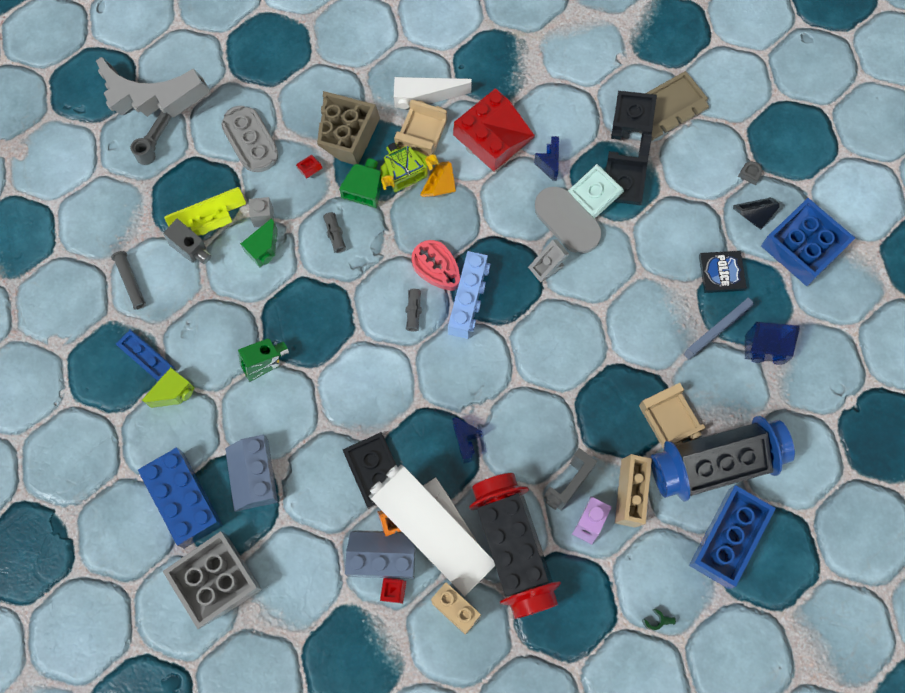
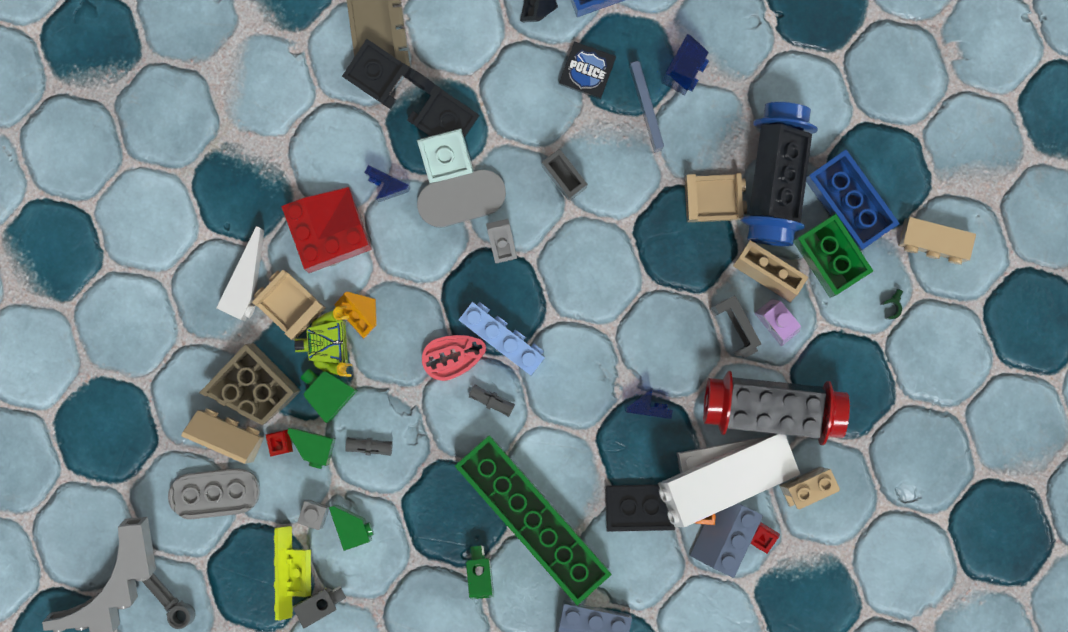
camera: 65 degrees left, 15 degrees up
none -> tan slope [181,408,264,464]
none -> green slope [287,428,336,469]
none -> green brick [455,435,612,606]
none -> dark grey brick [542,149,588,202]
none -> green slope [793,214,873,298]
none -> tan brick [898,217,976,265]

